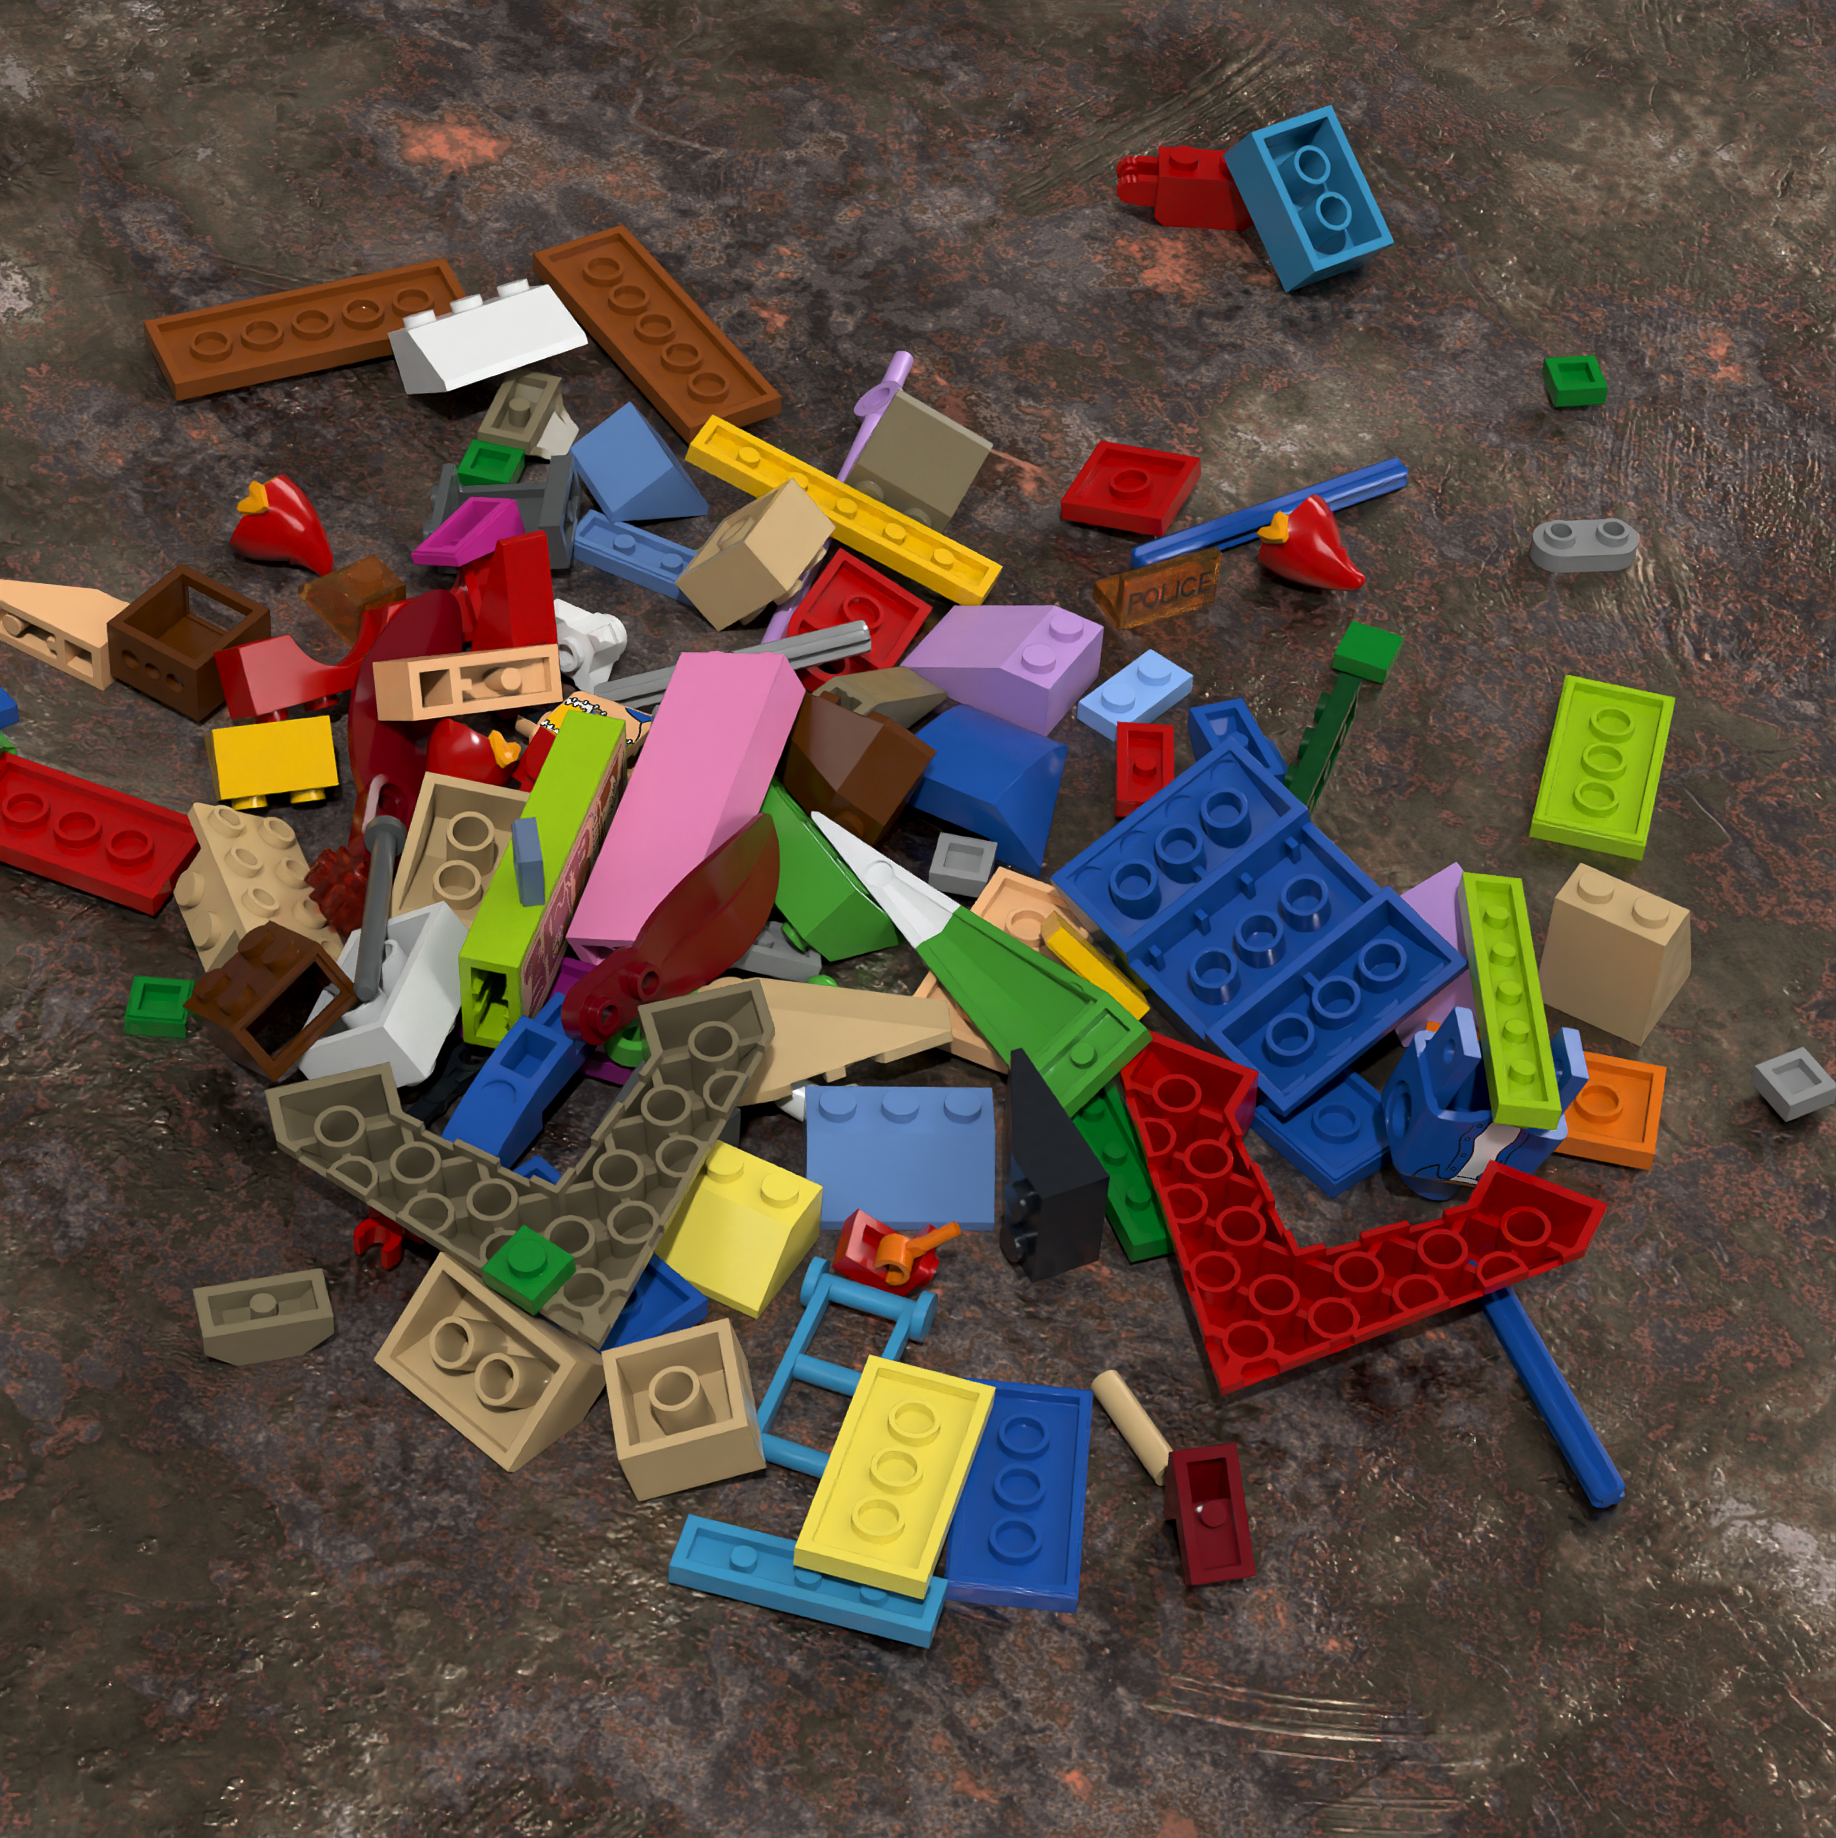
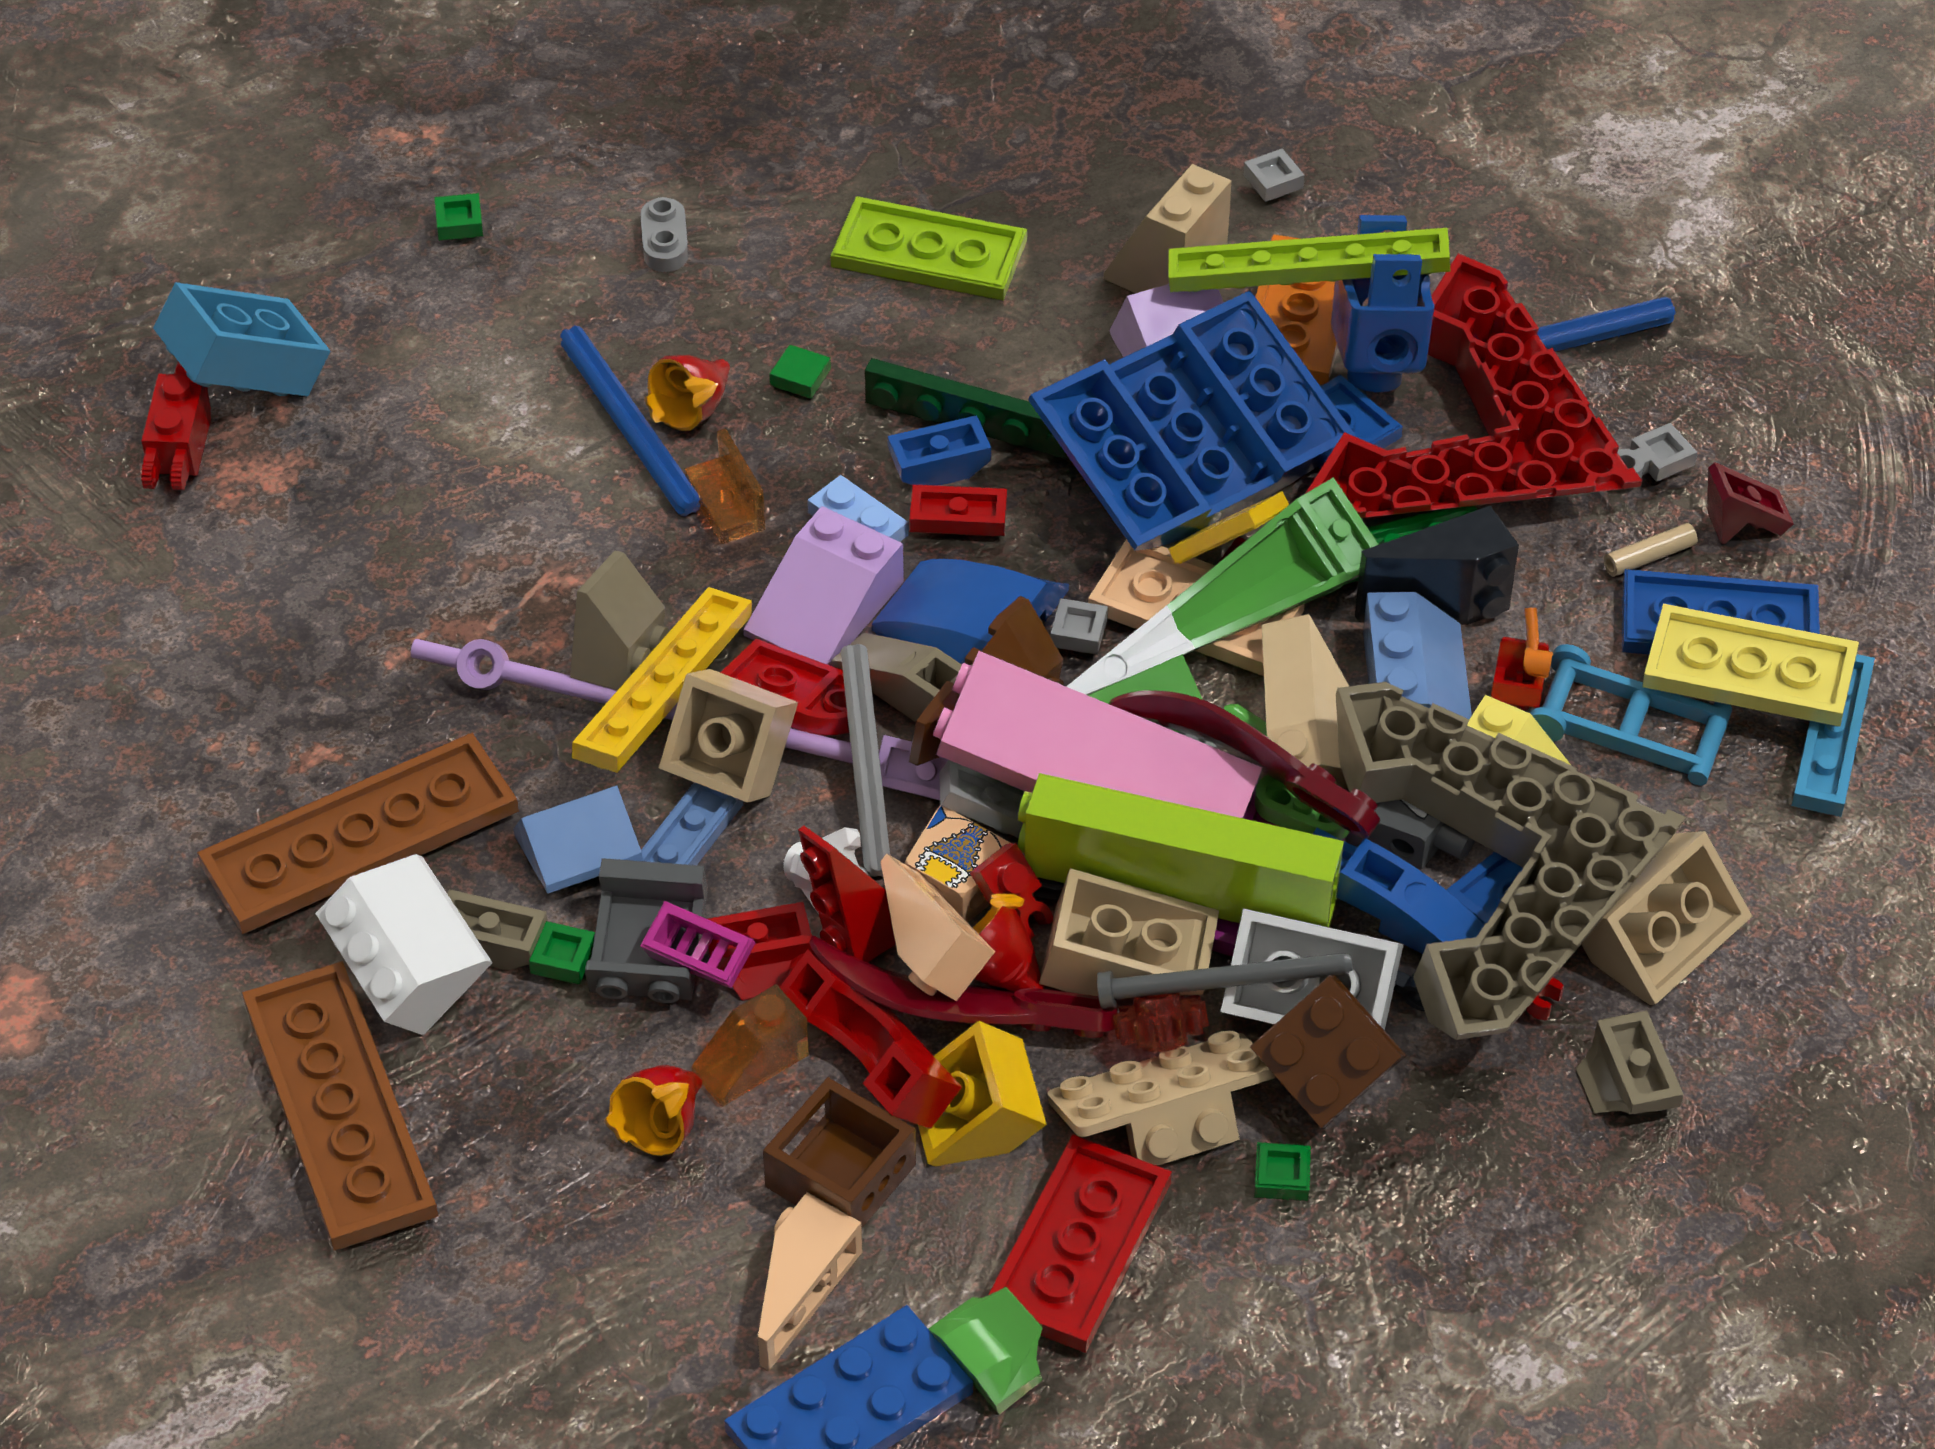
camera: 85 degrees left, 5 degrees up
green plate [481,1224,576,1316] -> none
sand blue tile [511,817,545,907] -> none
tan brick [601,1318,766,1502] -> none
red plate [1060,440,1201,537] -> none
none -> light grey plate [1617,423,1698,482]

